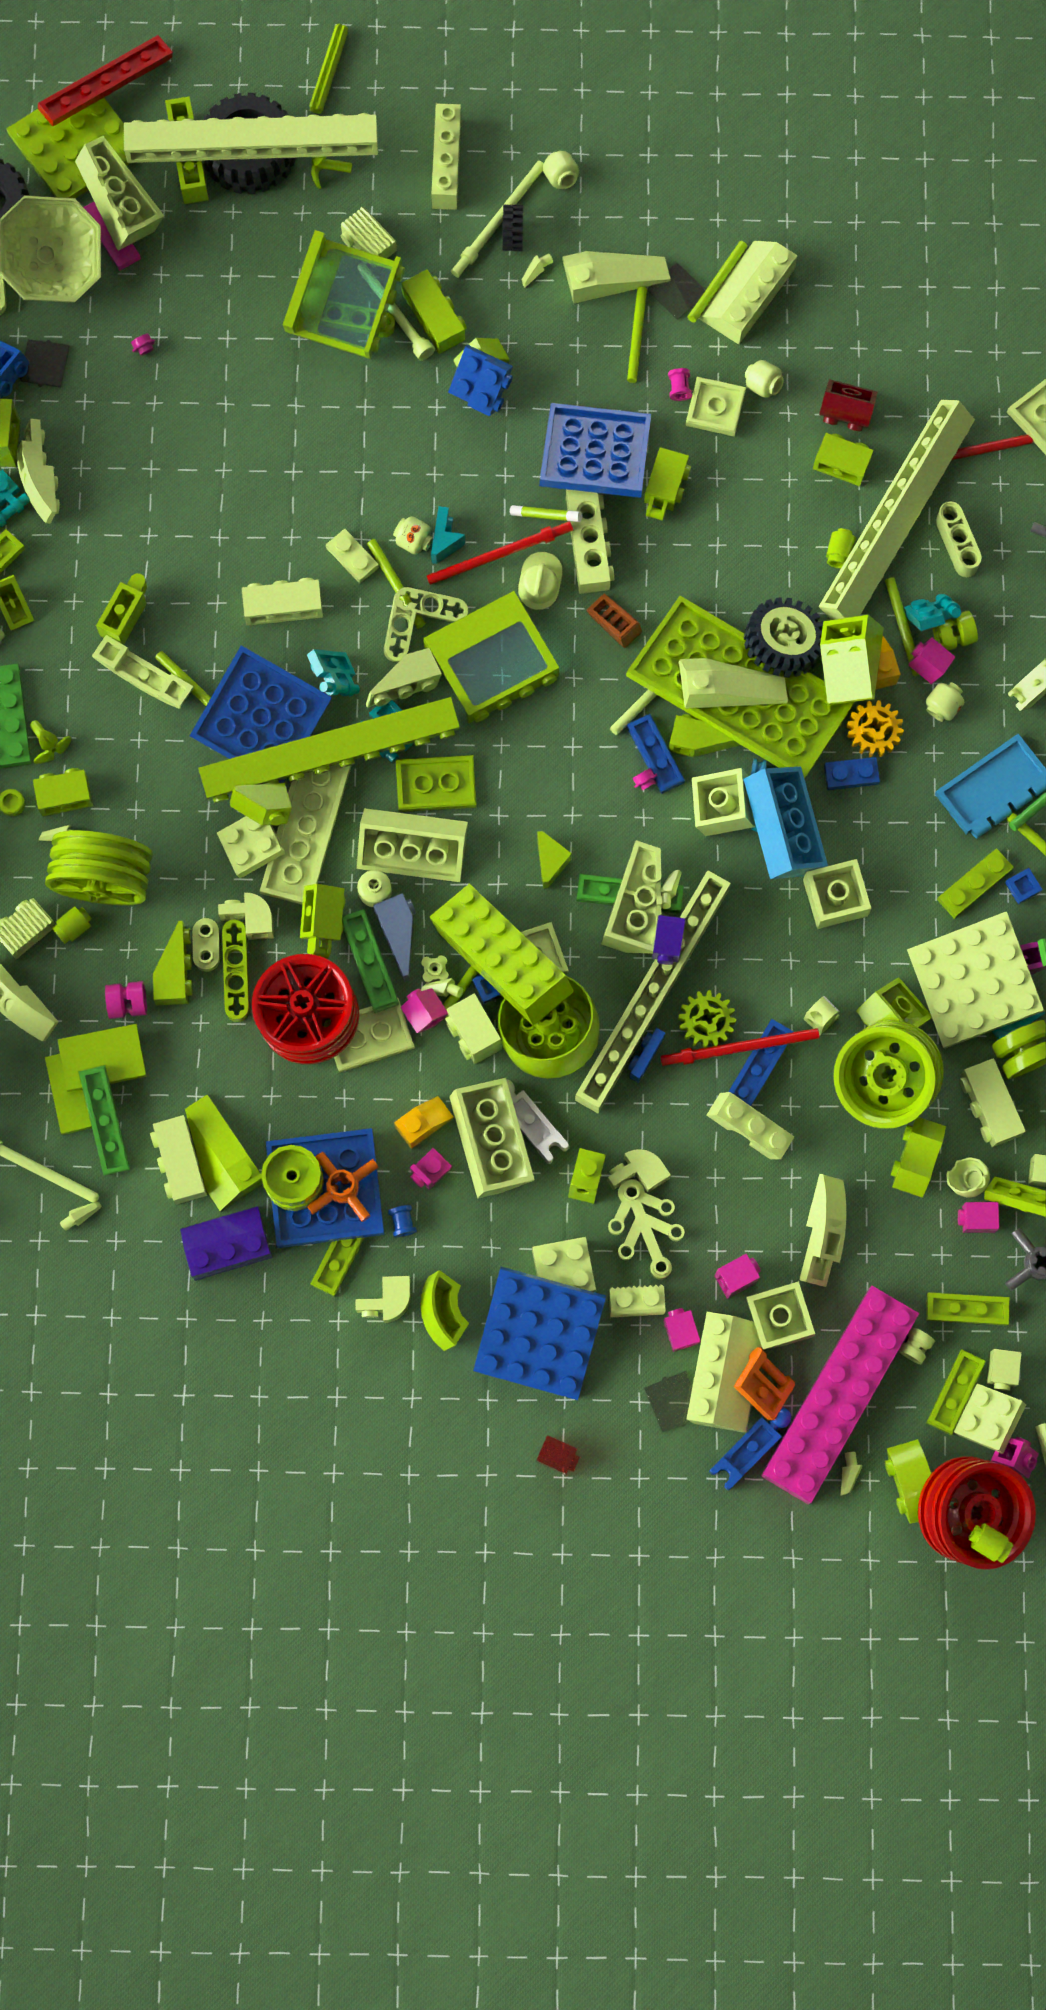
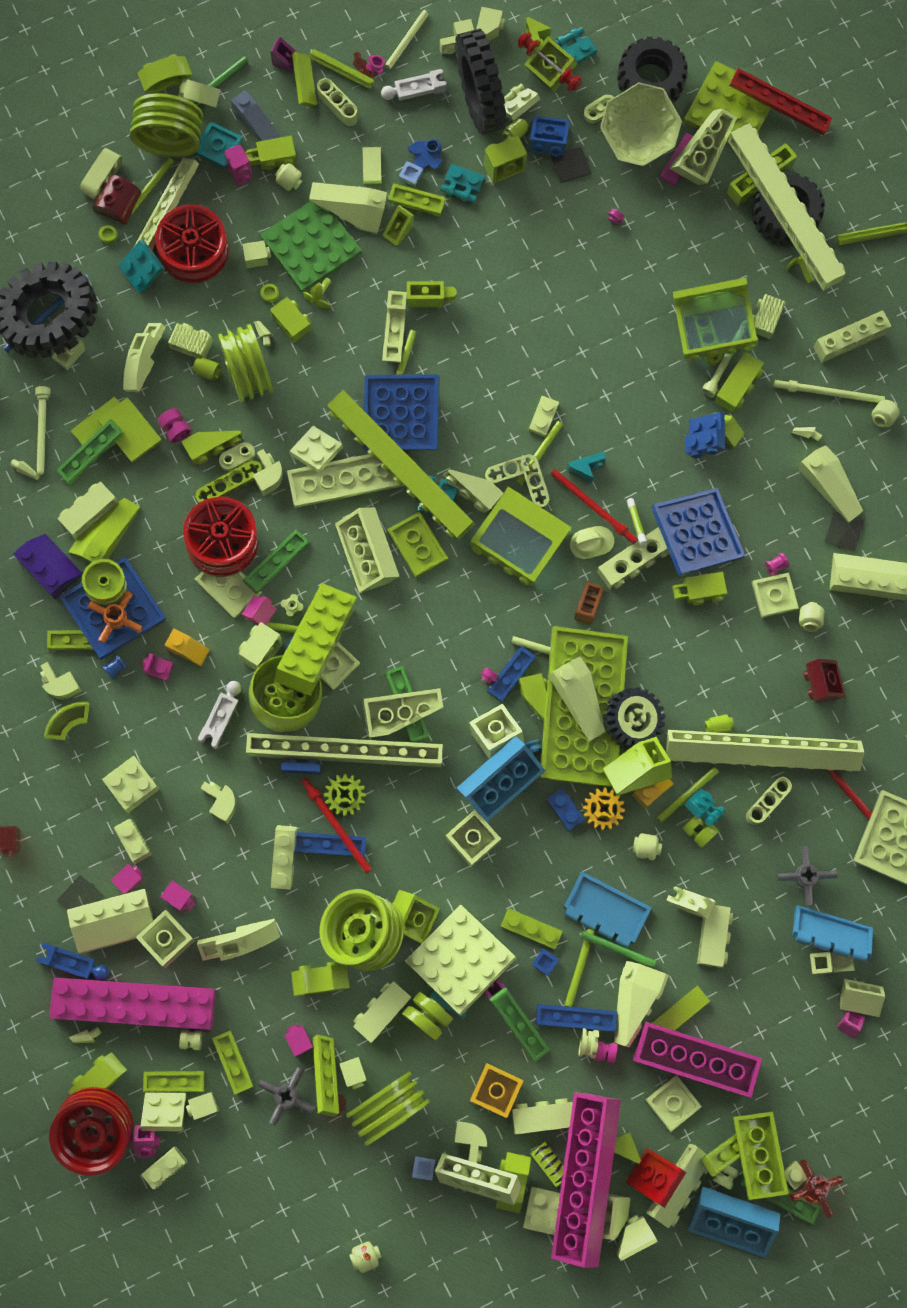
camera: 60 degrees right, 0 degrees up
yellowish green slope [16,419,60,524] -> none
lime slope [230,783,292,826] -> none
yellowish green brick [242,578,323,626] -> none
lime brick [300,884,345,959] -> none
teal plate [307,649,360,697] -> none
yellowish green head [357,870,392,907] -> none
sand blue slope [373,893,416,982] -> none
yellowish green head [393,516,433,555] -> none
yellowish green bar [421,978,463,998] -> none
yellowish green slope [449,1078,535,1199] -> none
blue plate [473,1267,606,1400] -> none
black tyre [503,204,523,251] -> none
lime slope [537,831,572,889] -> none
lime torso [568,1148,606,1204] -> none
yellowish green plant [608,1179,685,1279] -> none
lime bar [627,286,647,383] -> none
dark purple slope [652,915,685,965] -> none
yellowish green bar [661,870,682,909] -> none
lime bar [688,241,748,323] -> none
orange plate [734,1347,795,1420] -> none
yellowish green leg [804,996,840,1036] -> none
lime brick [813,433,873,486] -> none
dark pink brick [908,638,955,684] -> none
yellowish green hair [946,1157,990,1198] -> none
lime brick [969,1523,1013,1563] -> none

